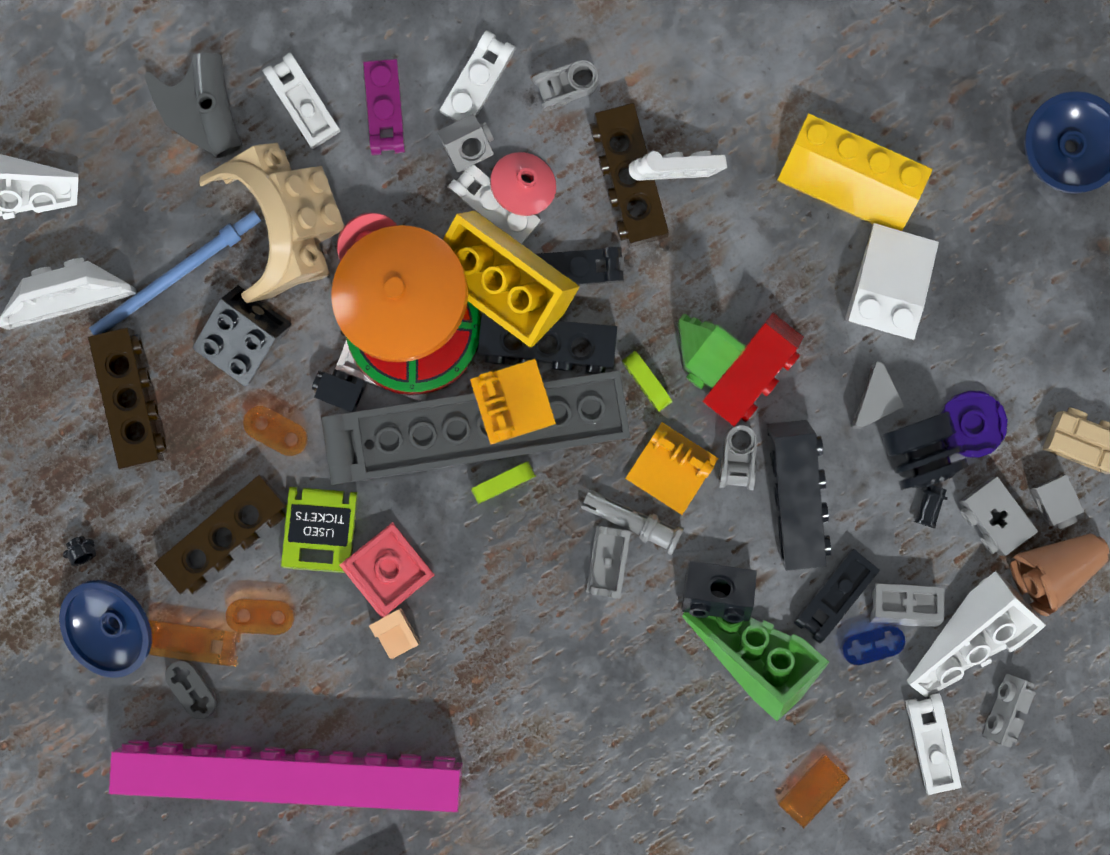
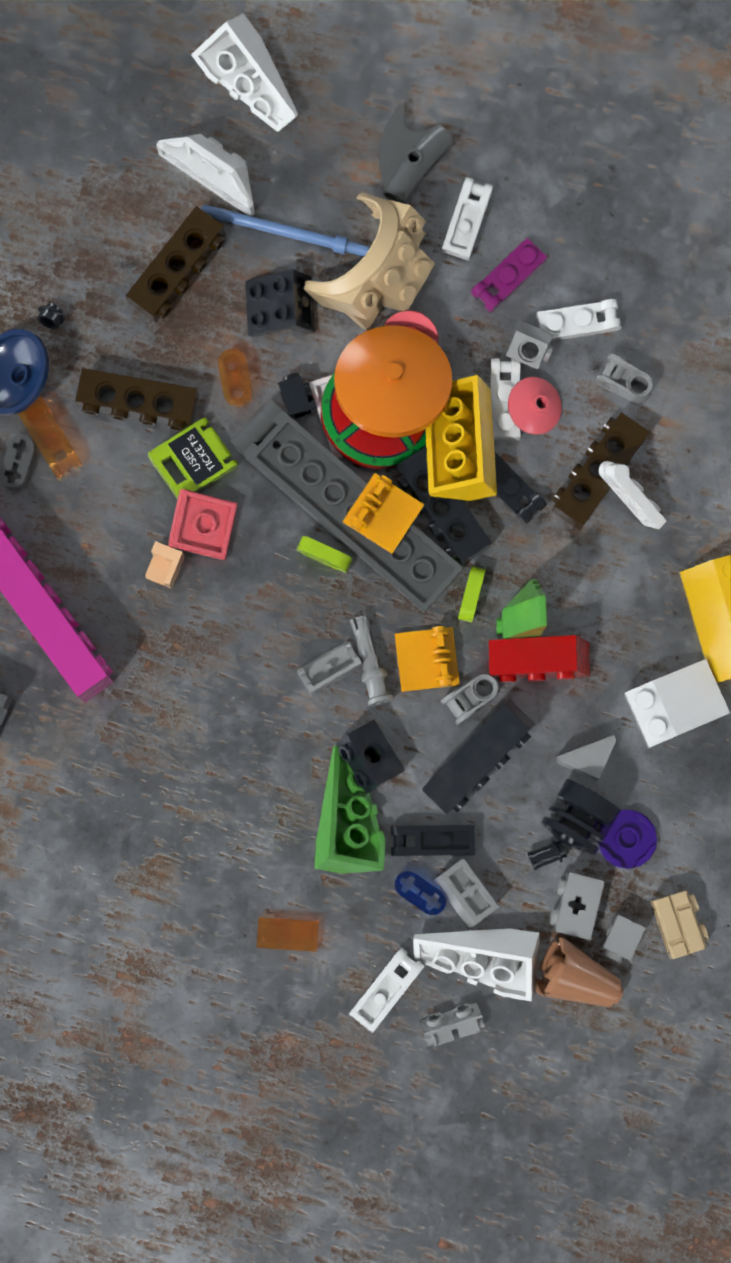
camera: 50 degrees right, 5 degrees down
clear orange plate [226,599,295,635] -> none

